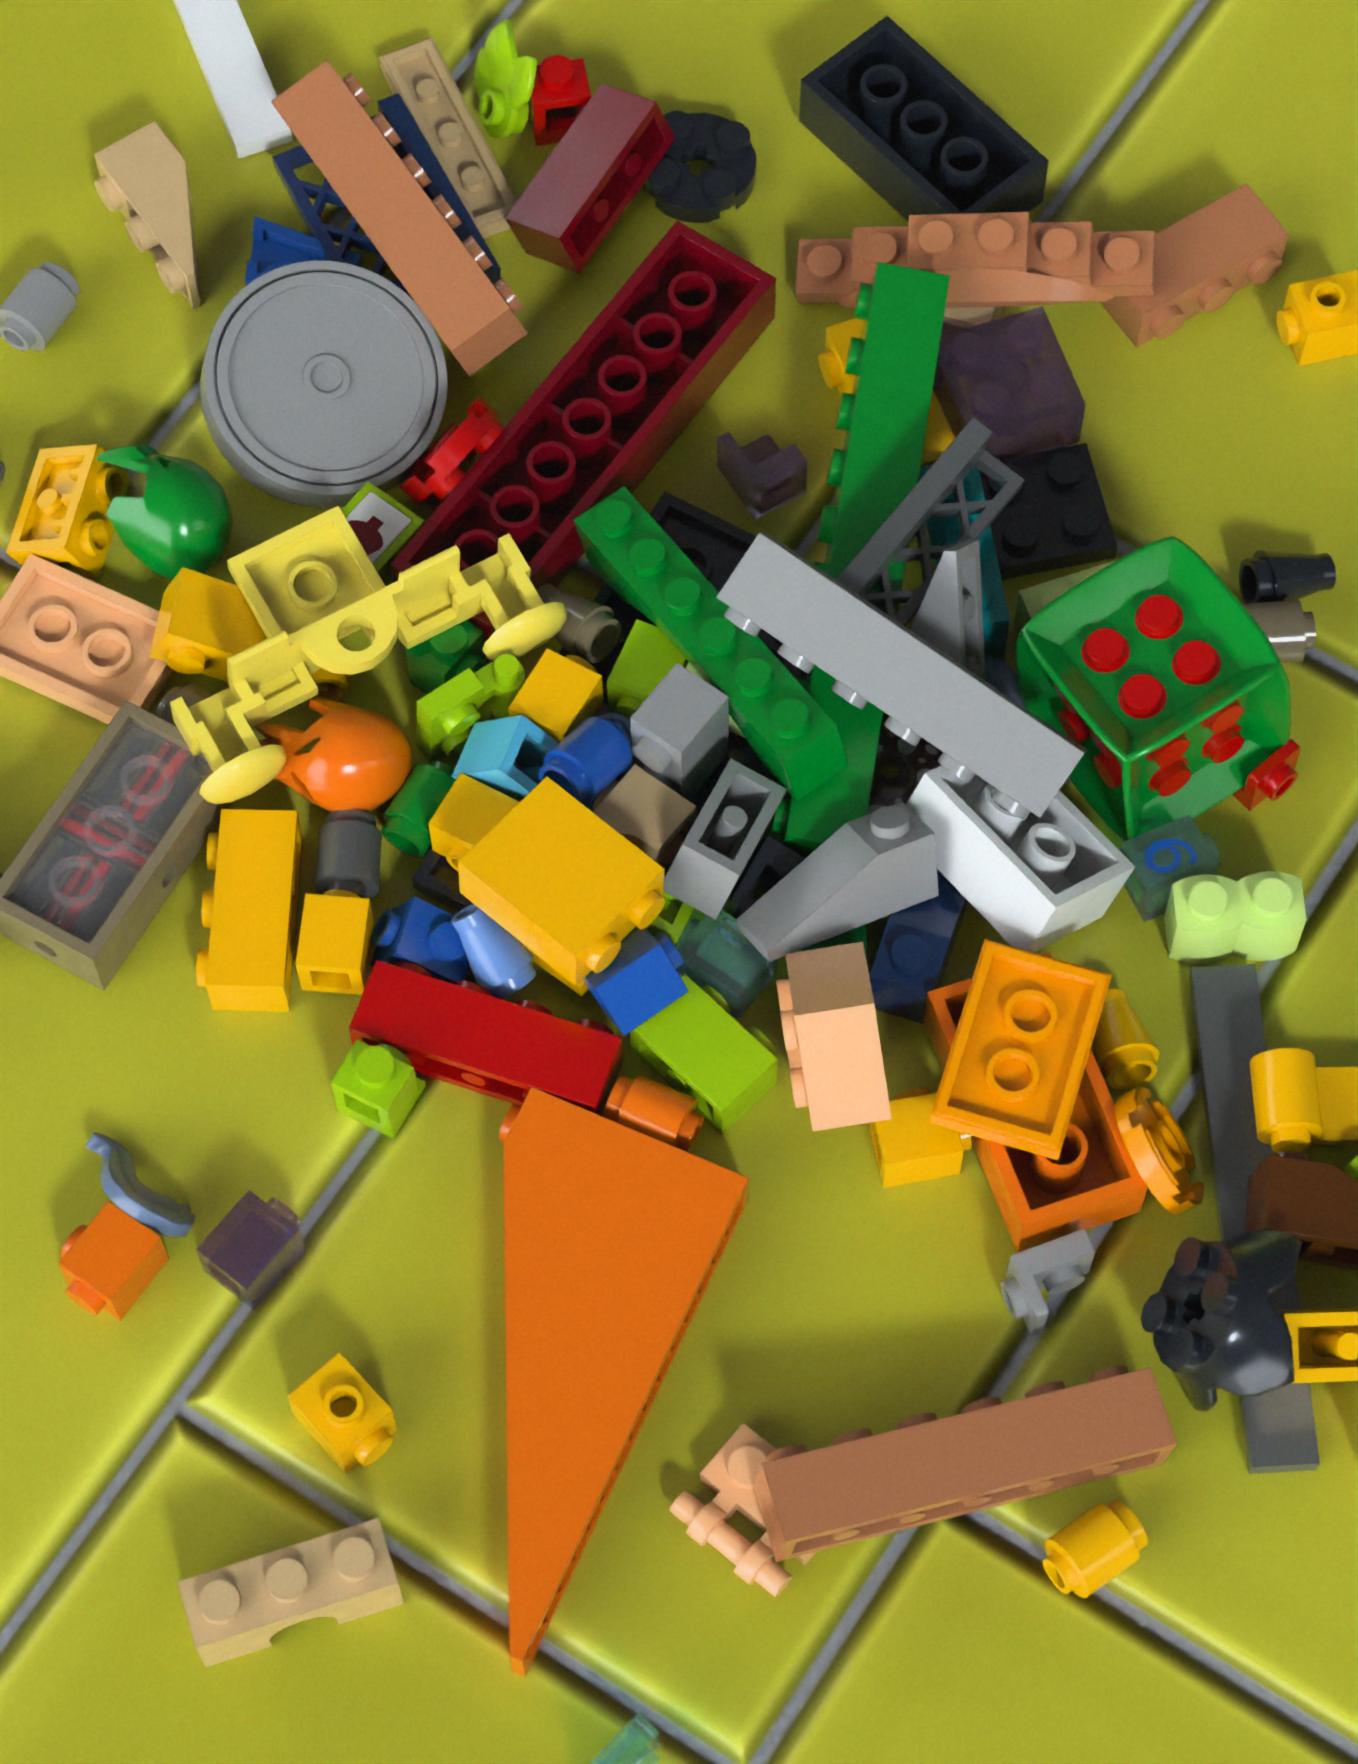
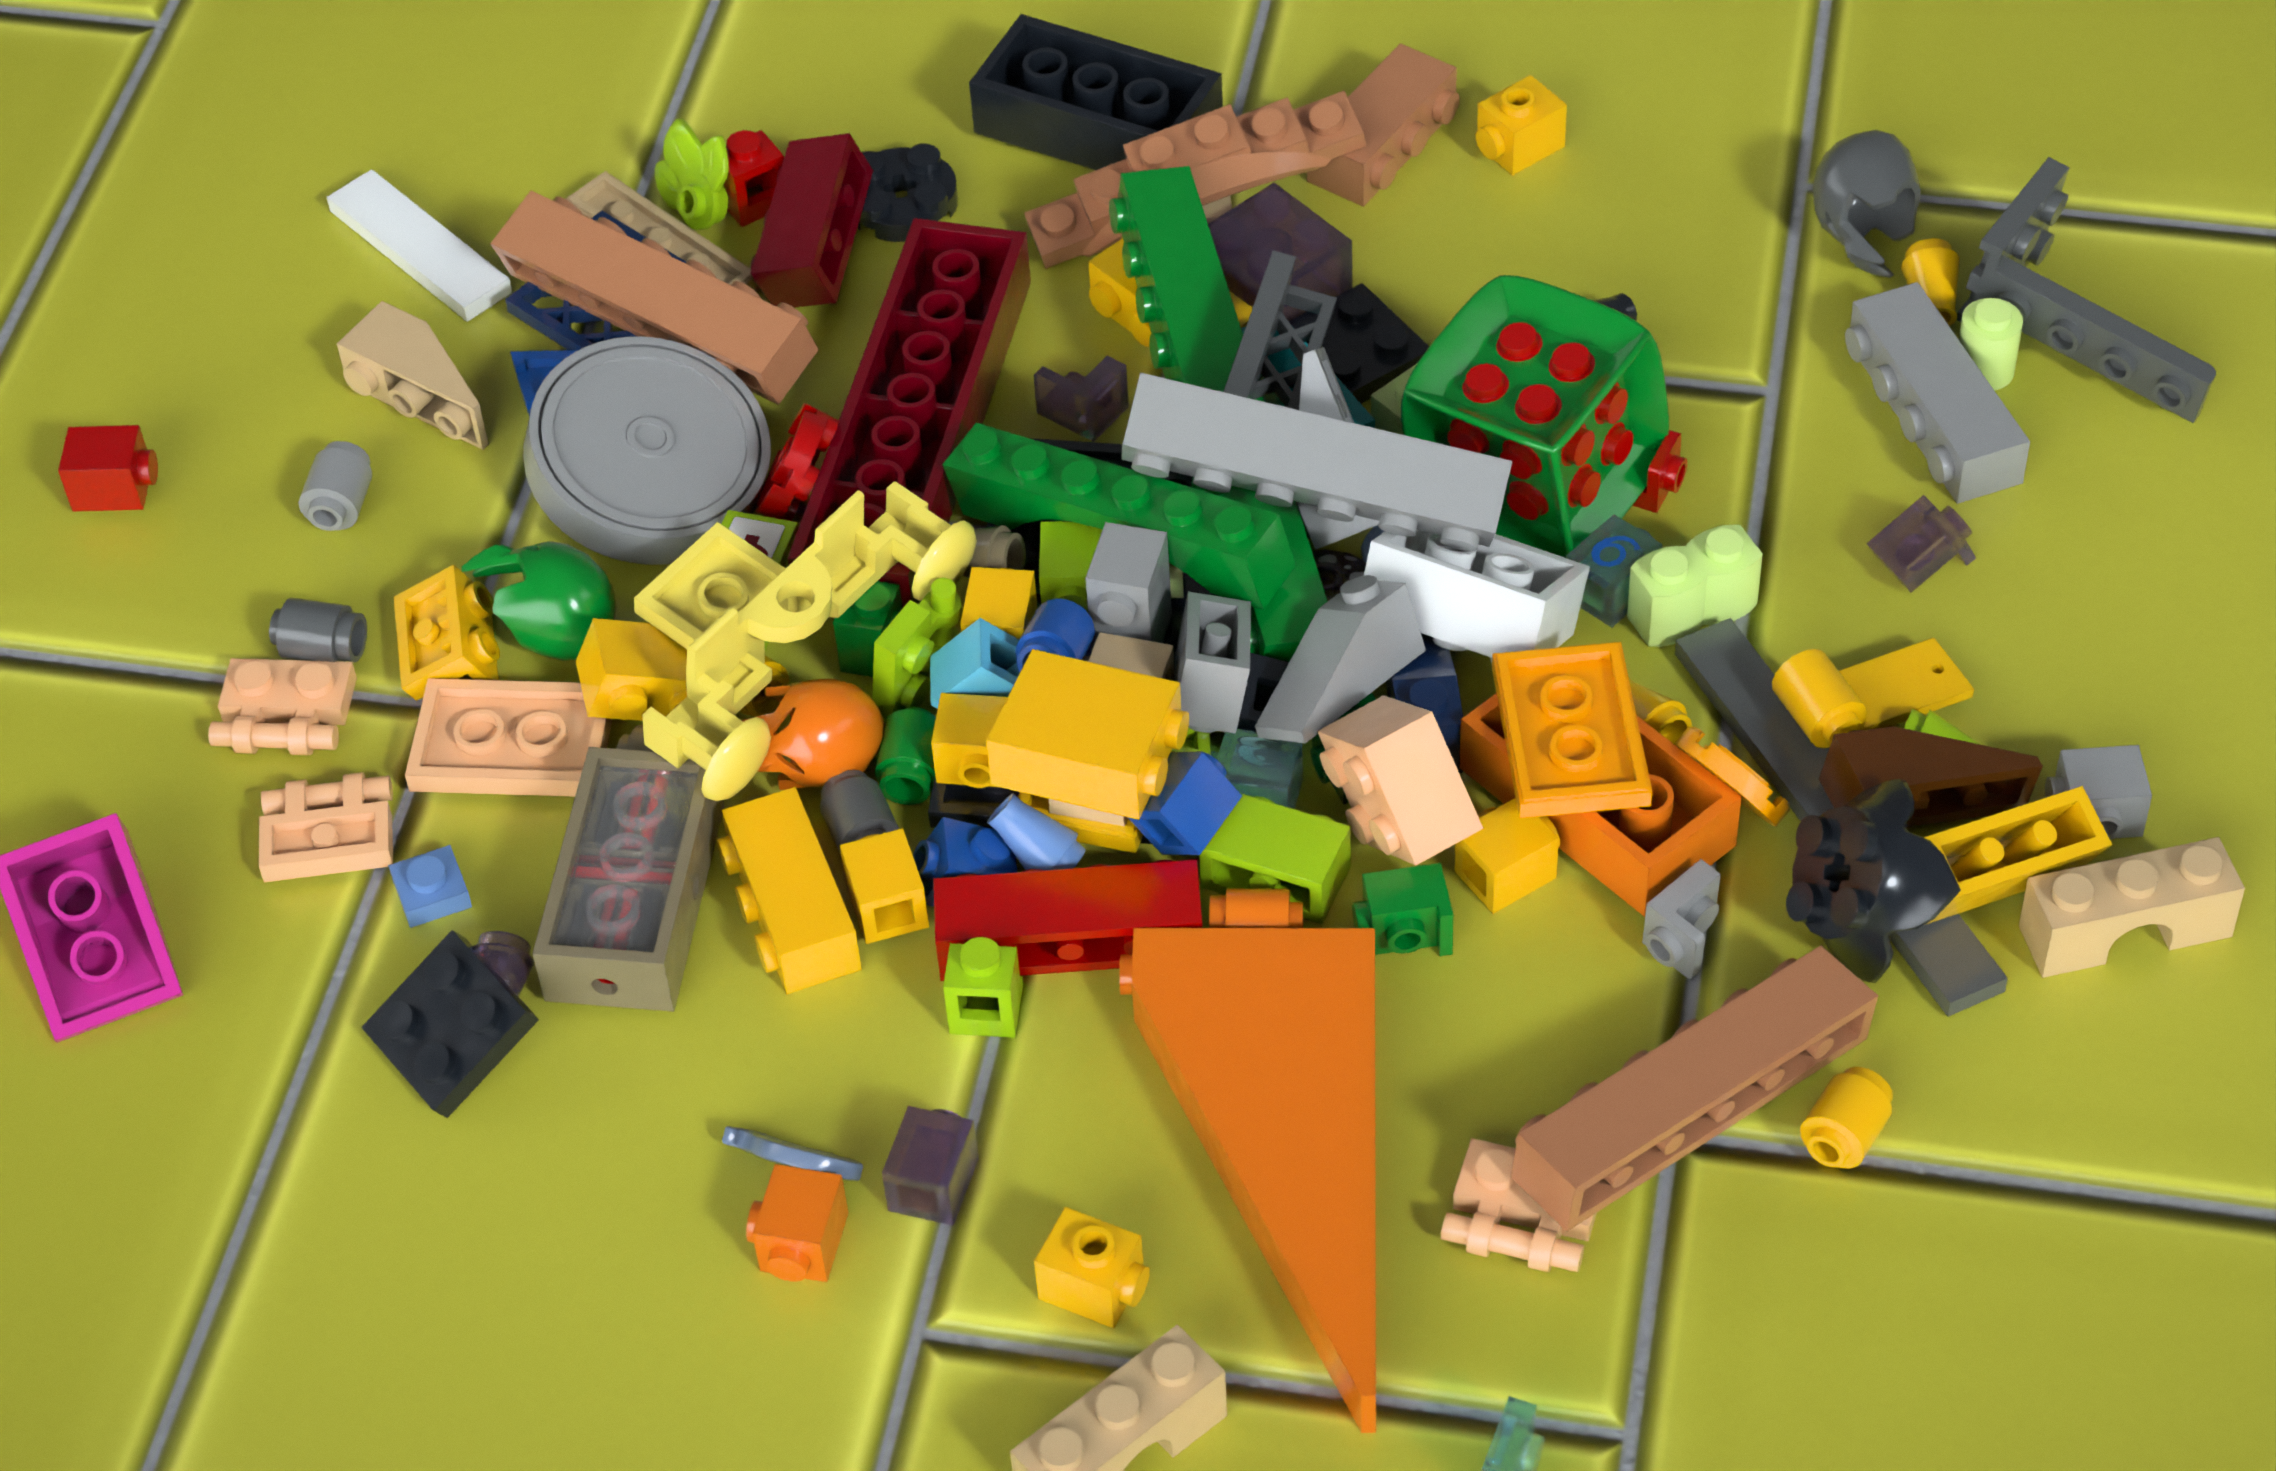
camera: 20 degrees left, 15 degrees down
none -> green brick [1352,863,1454,956]

